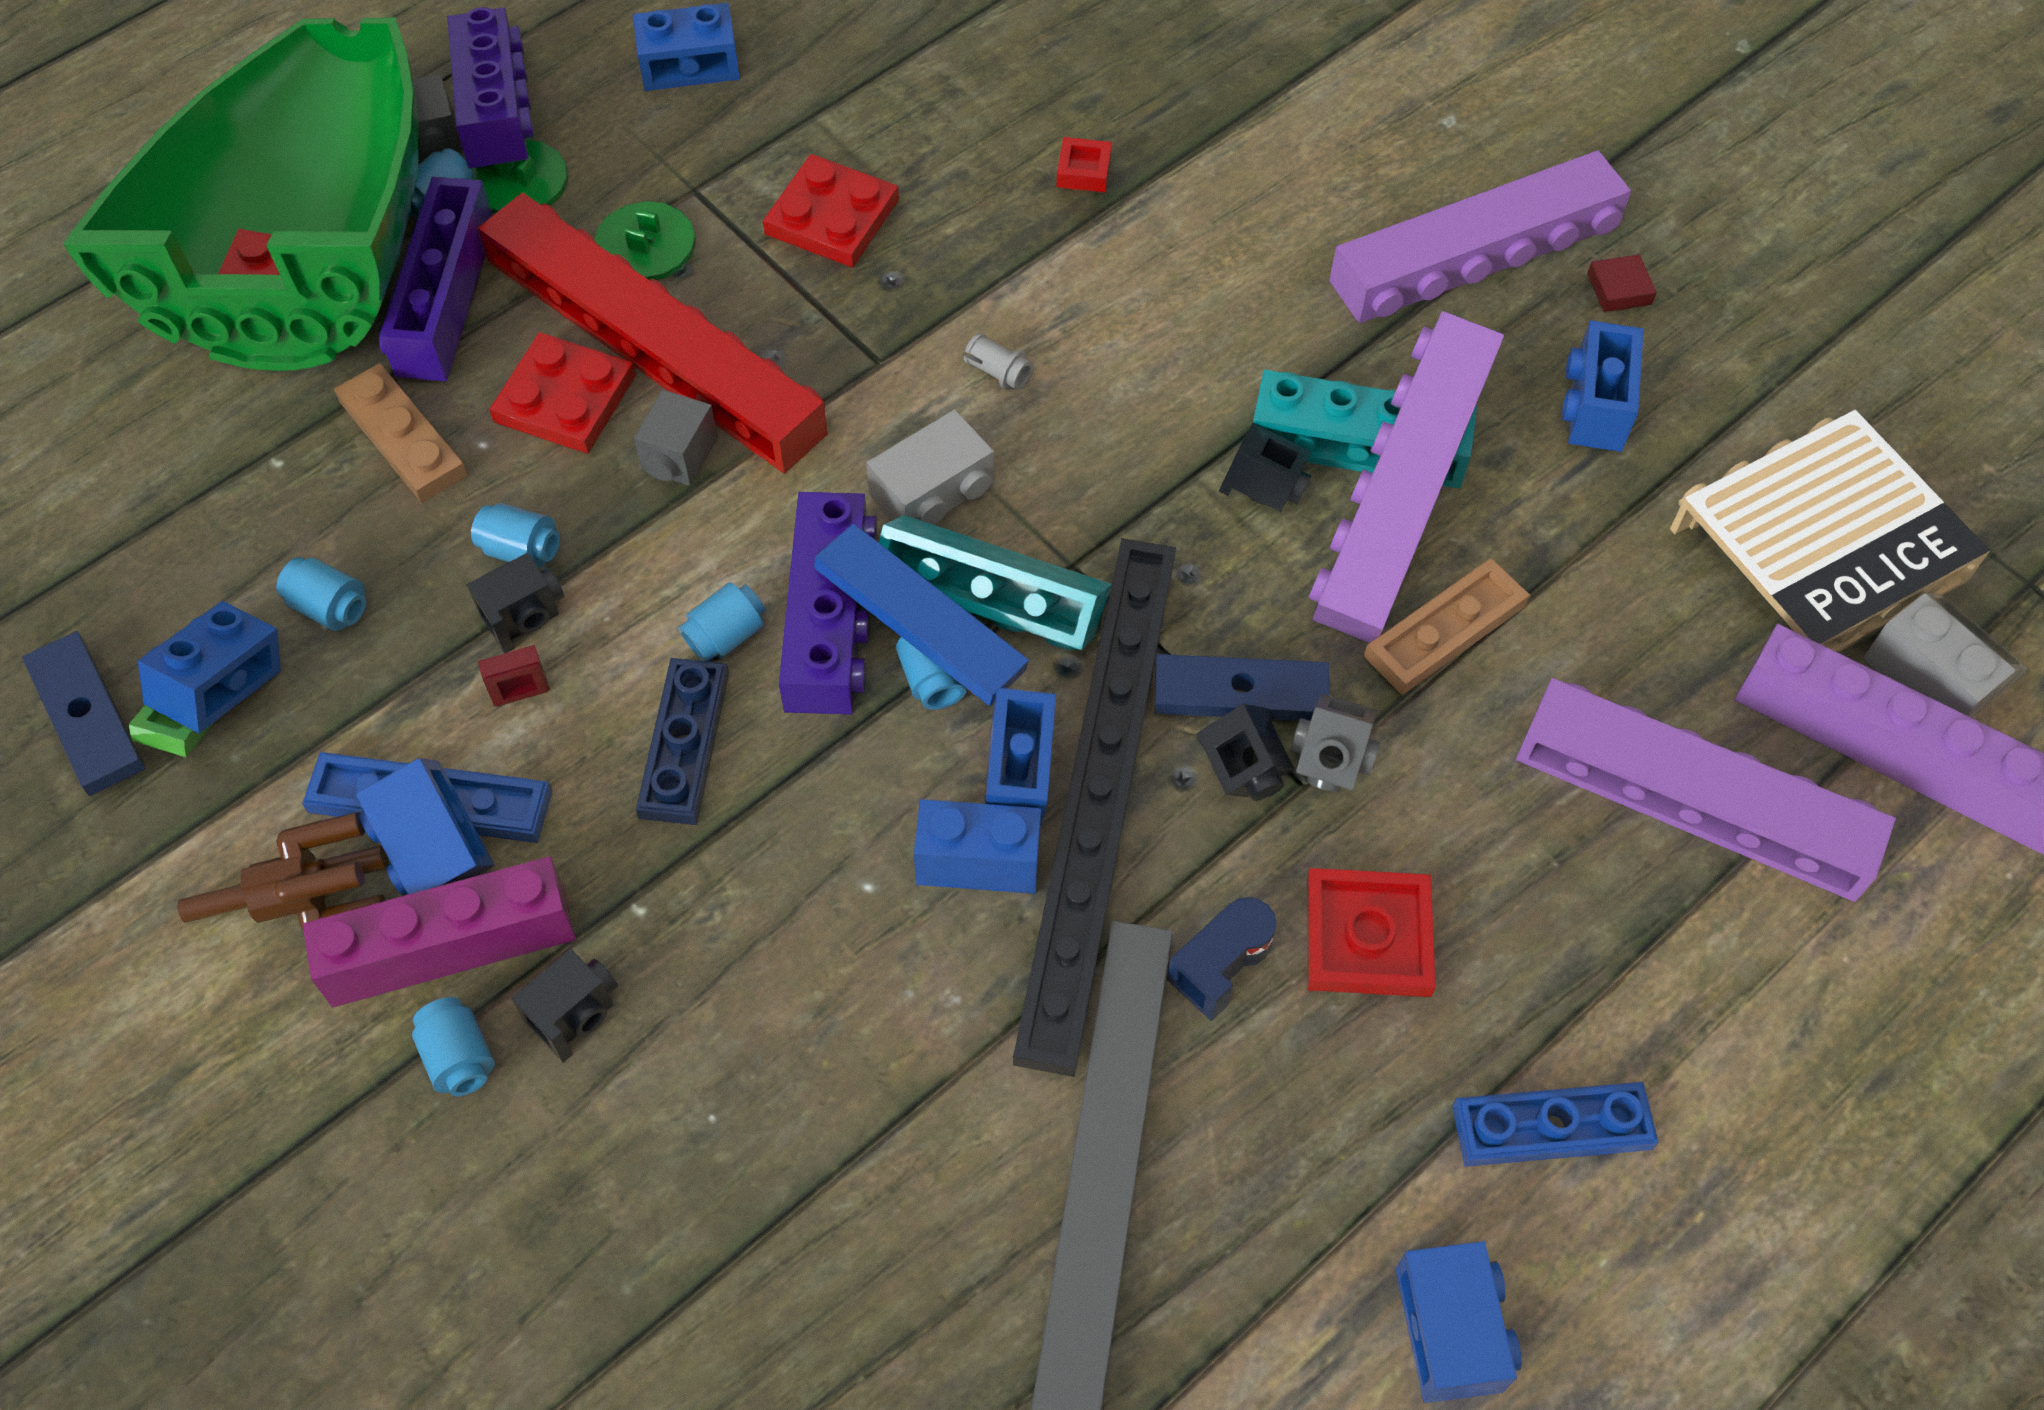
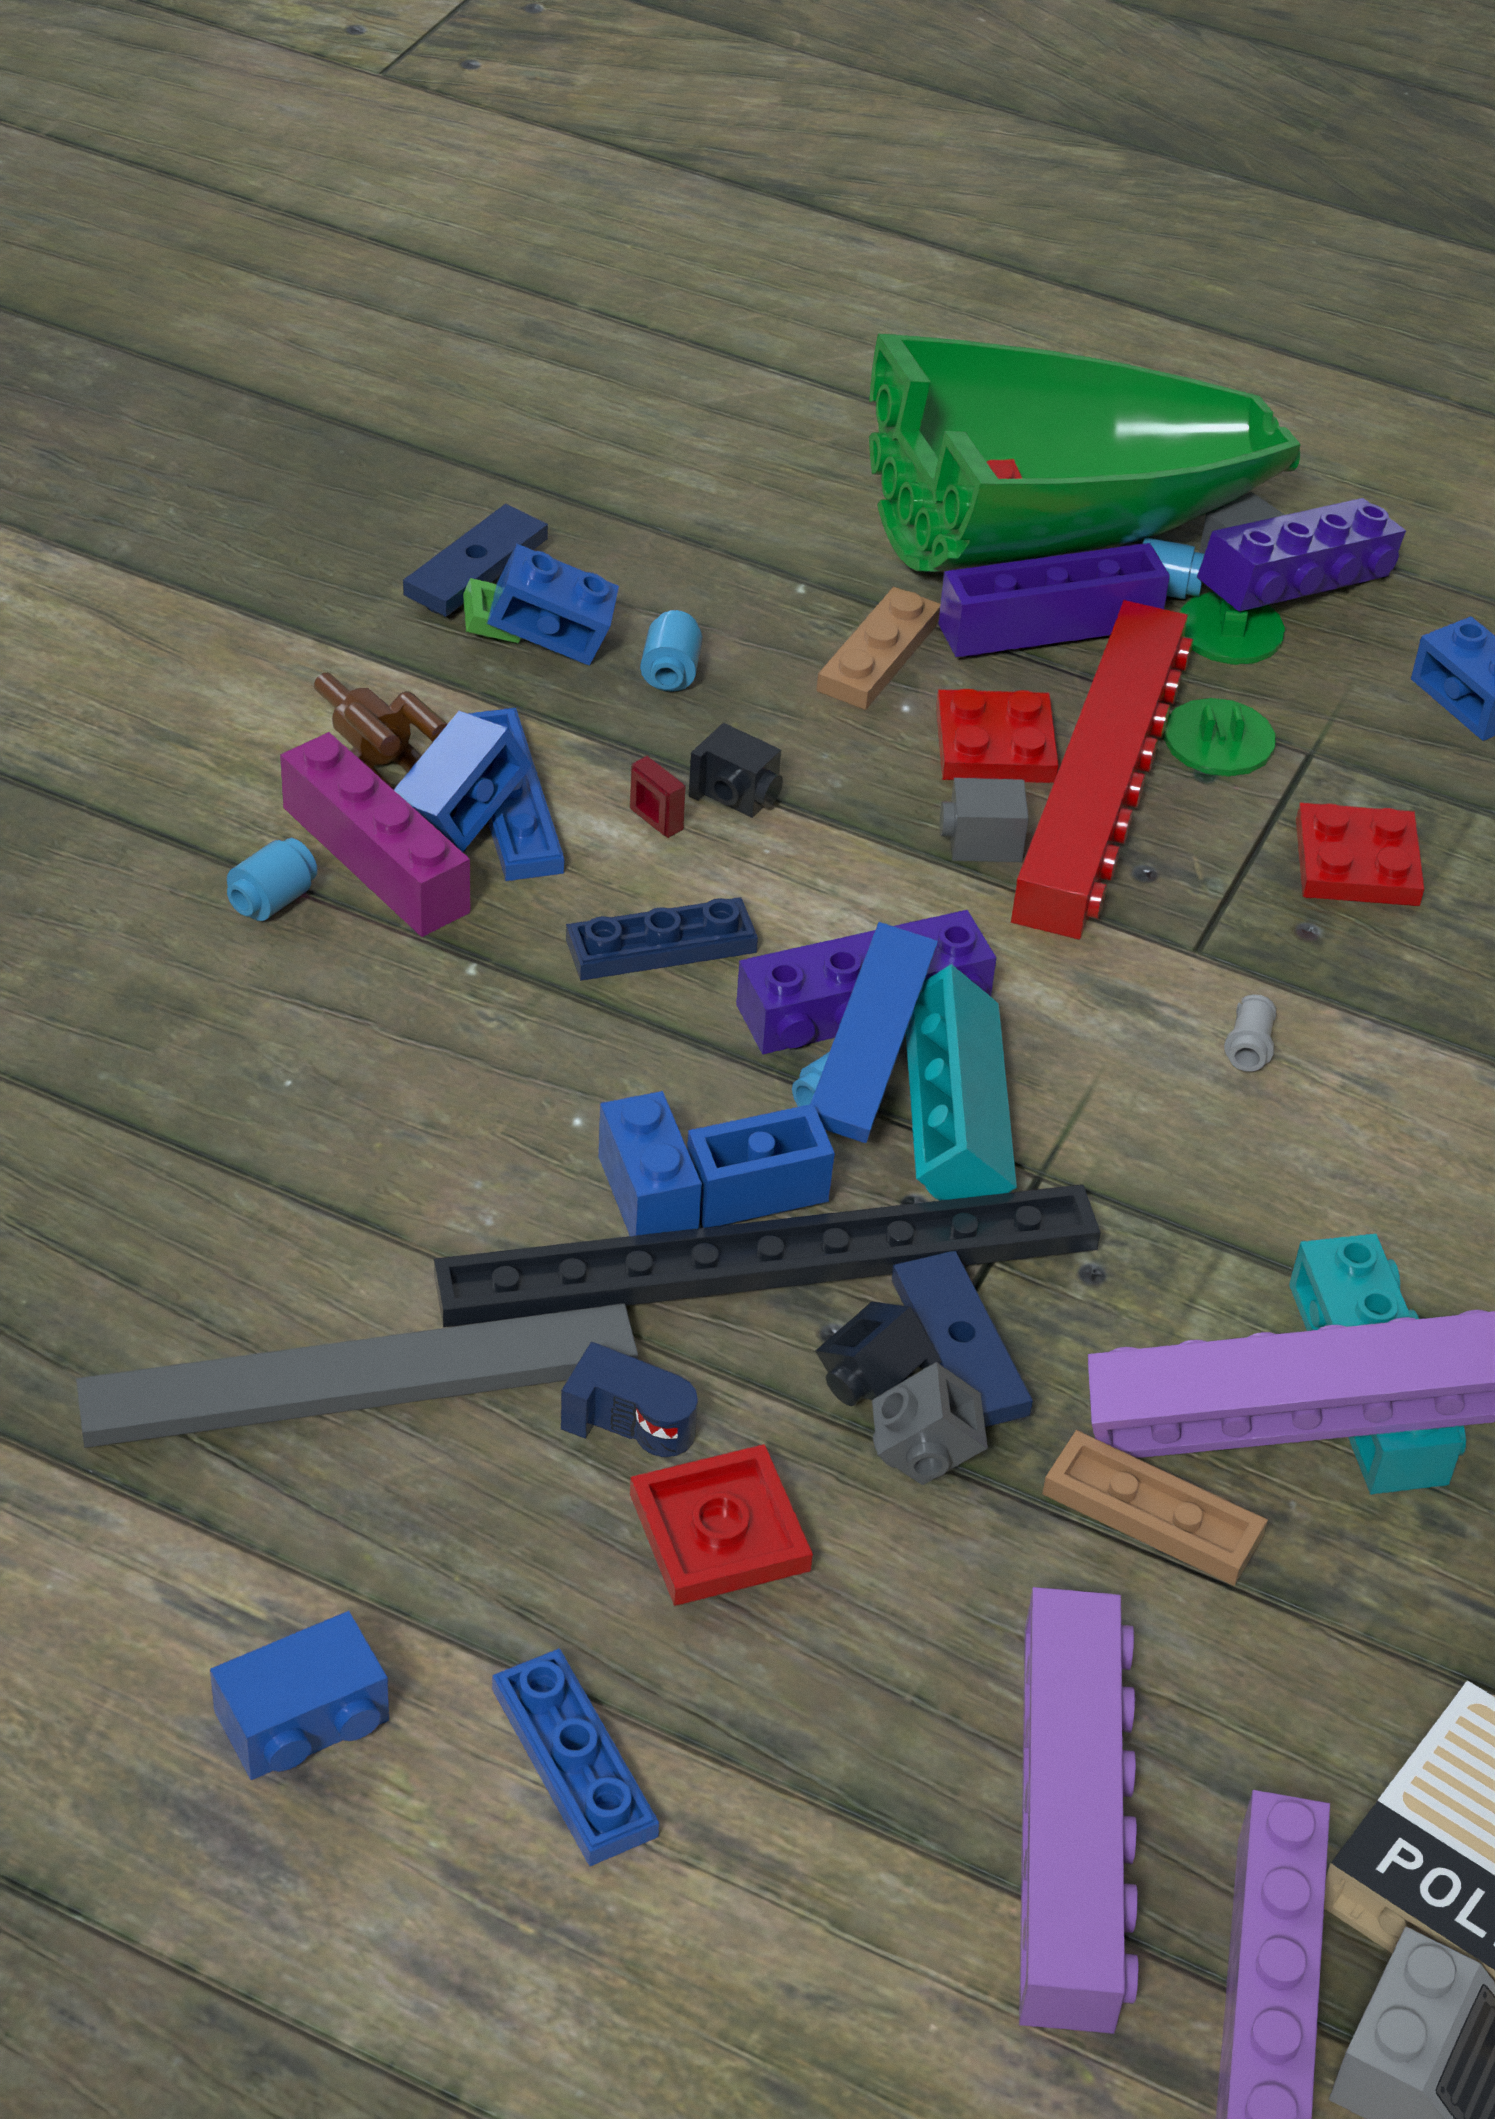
camera: 65 degrees right, 15 degrees down
dark azure brick [471,503,560,569] -> none
black brick [511,948,618,1063] -> none
dark azure brick [678,582,766,662] -> none
light grey brick [866,409,994,525] -> none
black brick [1219,423,1312,512] -> none

